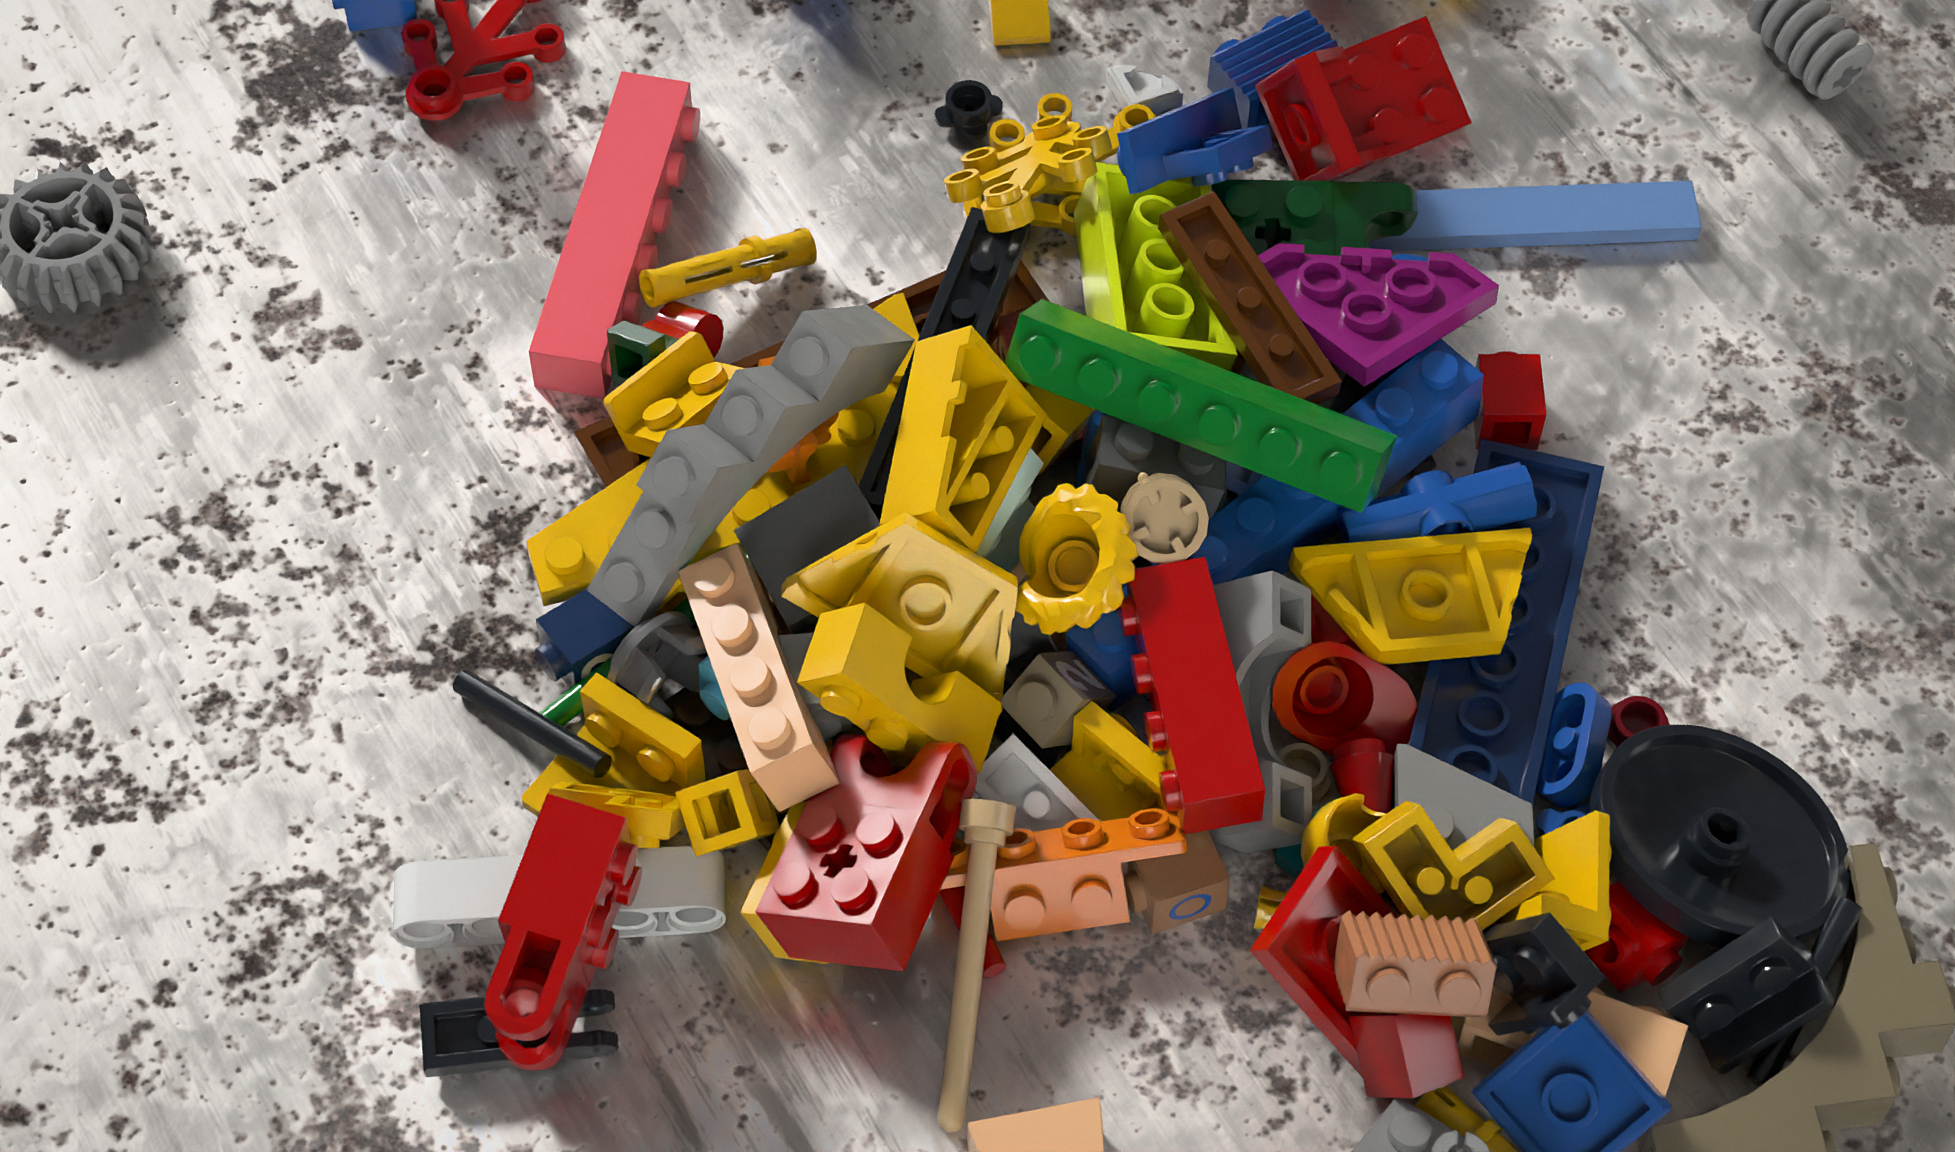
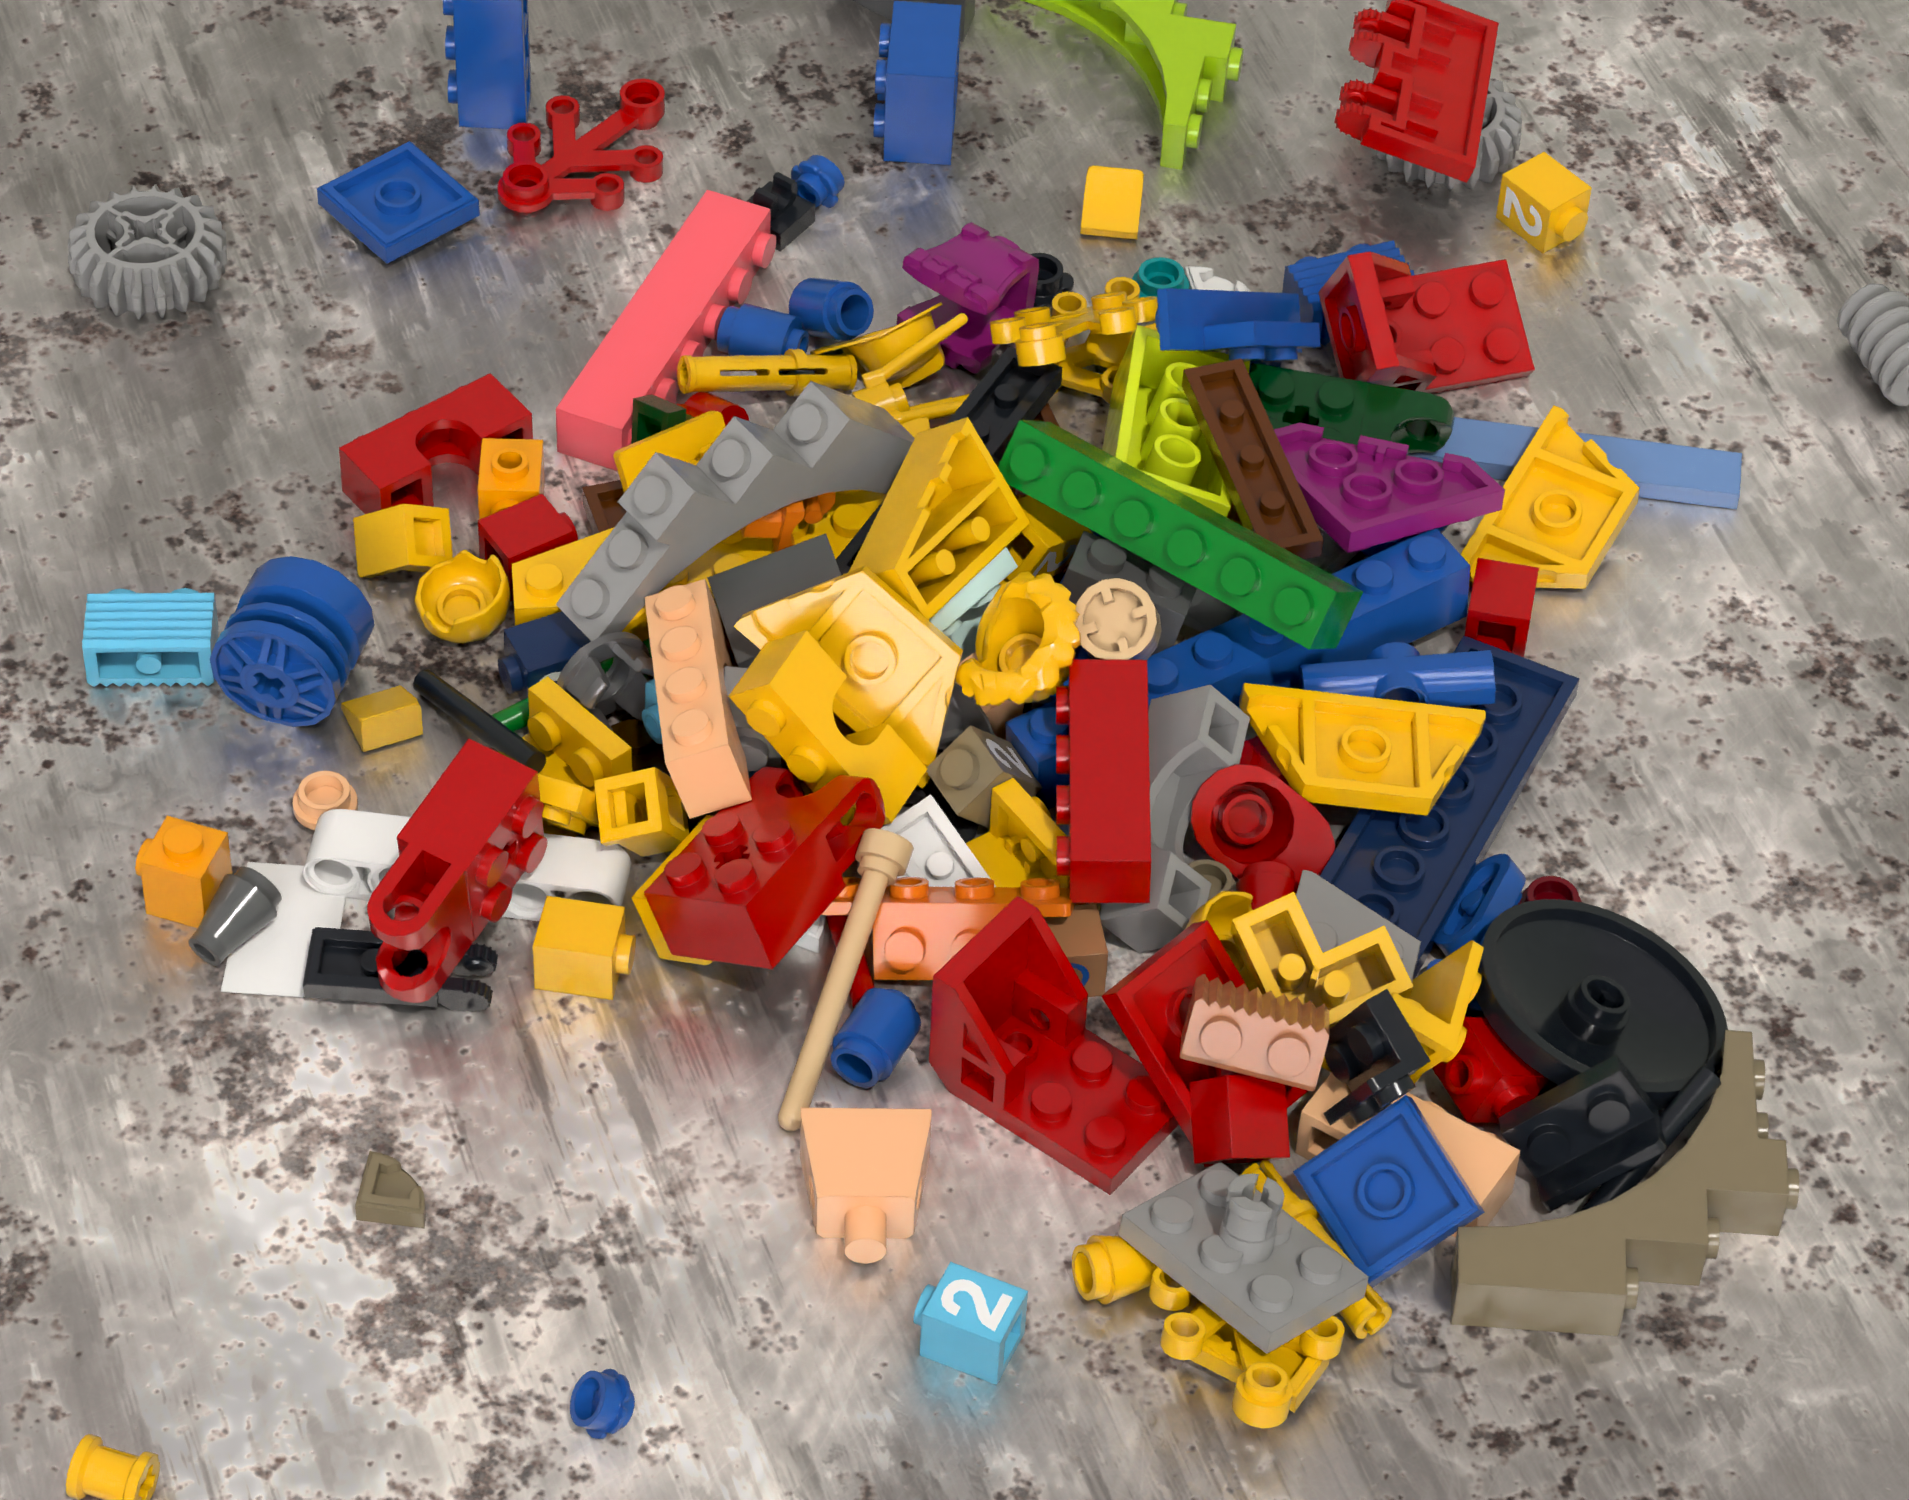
camera: 10 degrees right, 10 degrees down
none -> medium azure brick [82,588,219,687]
none -> light orange brick [135,815,232,928]
none -> dark grey cone [188,866,282,966]
none -> blue wheel [210,556,375,727]
none -> white sticker [221,862,346,999]
none -> light nougat plate [292,771,358,830]
none -> blue plate [317,141,480,264]
none -> red arch [339,373,533,514]
none -> yellow slope [341,685,423,752]
none -> yellow panel [353,504,453,578]
none -> yellow hair [414,550,511,643]
none -> light orange brick [478,438,545,520]
none -> red brick [478,494,578,602]
none -> yellow brick [533,896,636,1000]
none -> blue brick [717,303,809,374]
none -> black tile [746,172,815,252]
none -> blue brick [789,278,874,341]
none -> blue plate [791,155,845,208]
none -> yellow piece [810,302,945,388]
none -> blue brick [830,988,921,1088]
none -> yellow plant [851,313,970,424]
none -> magenta piece [897,222,1039,374]
none -> red bracket [929,896,1179,1195]
none -> teal plate [1132,257,1190,298]
none -> yellow wing [1461,405,1639,589]

